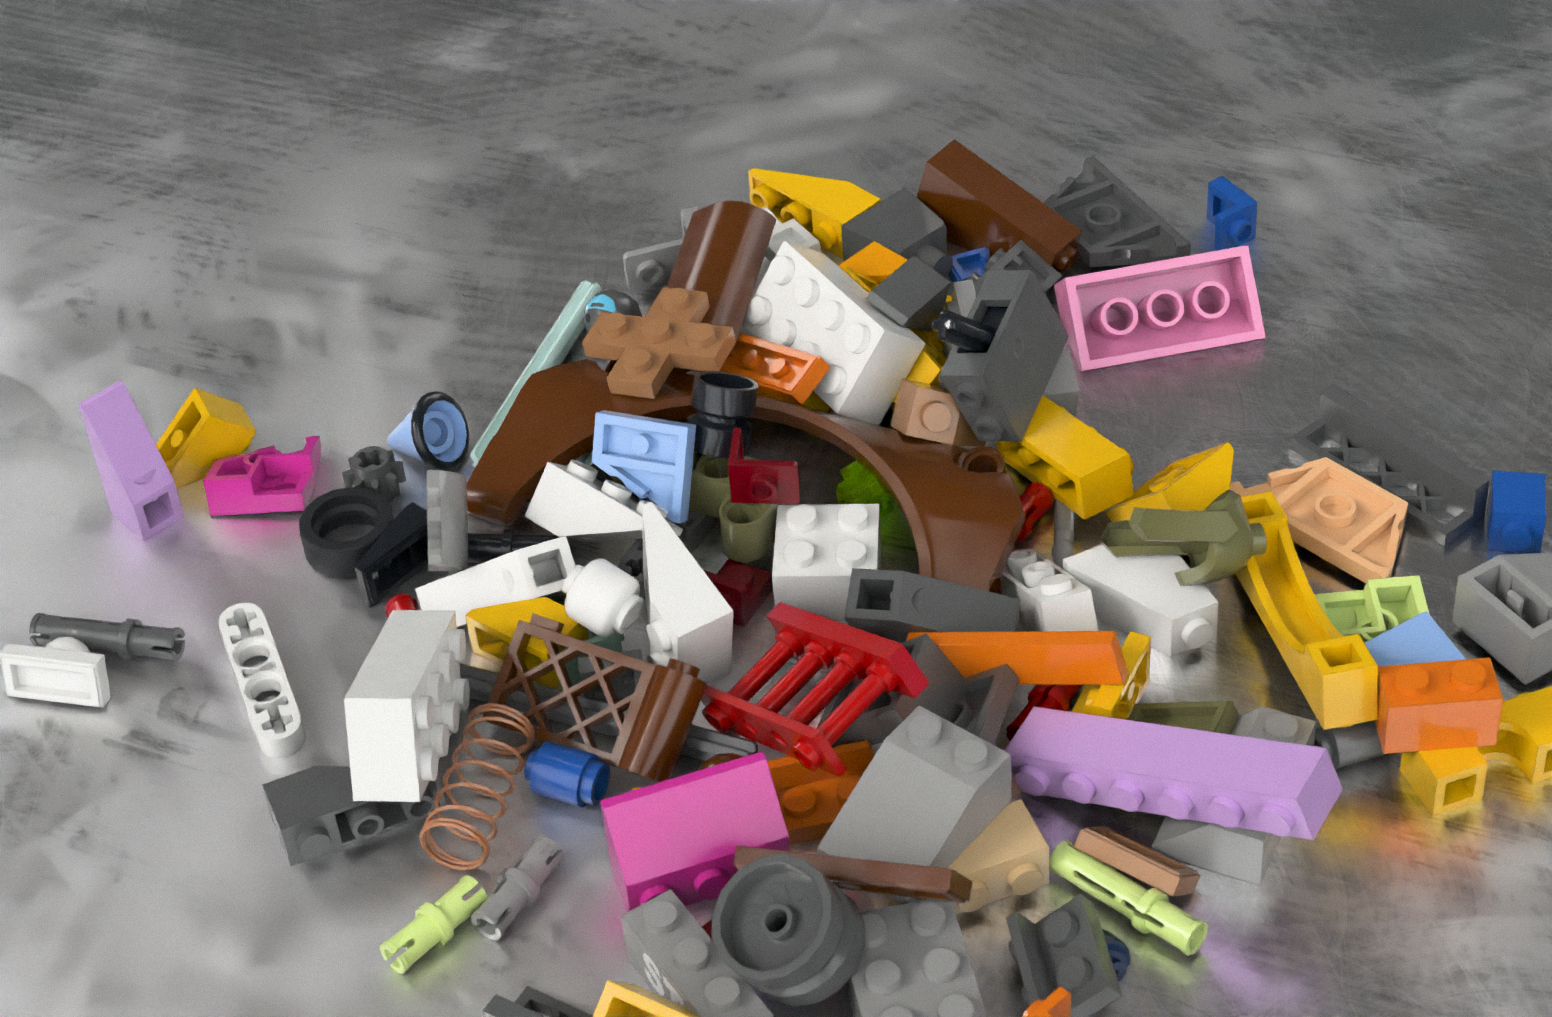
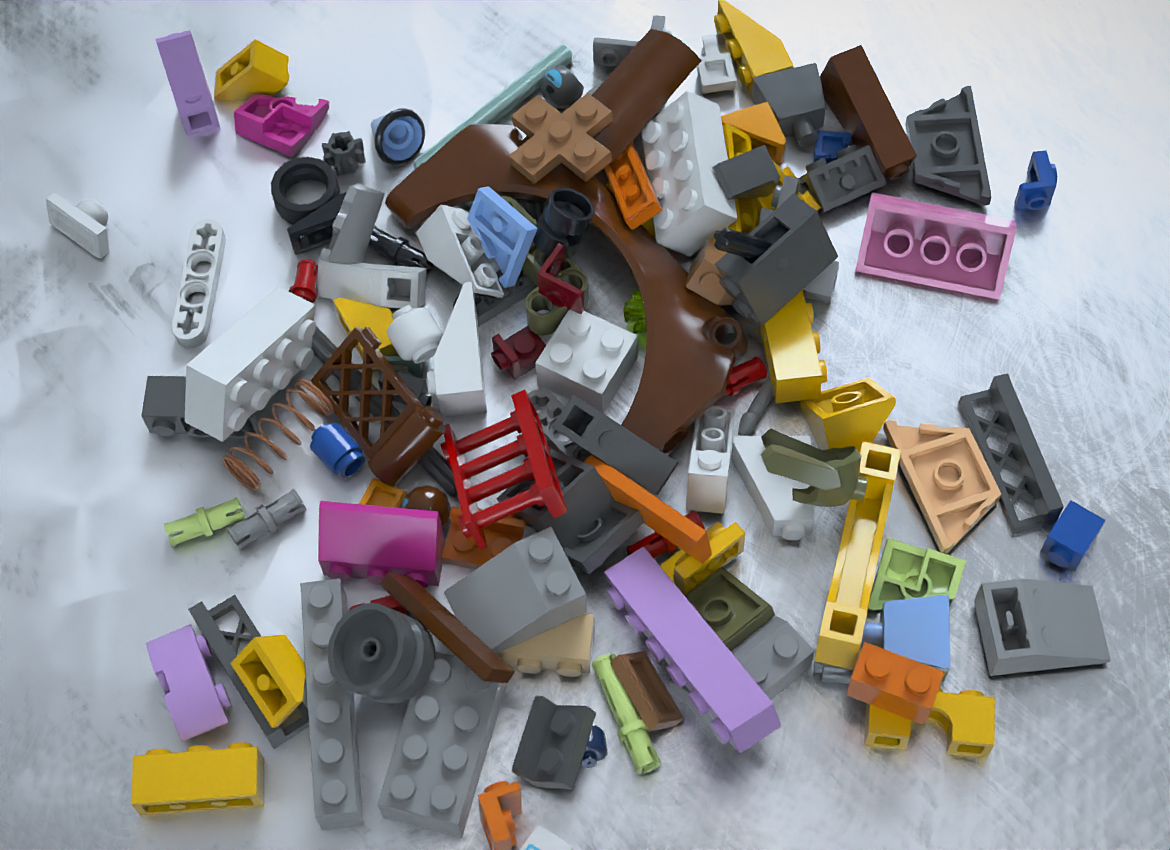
camera: 25 degrees right, 20 degrees up
dark grey pin [29,613,185,661] -> none

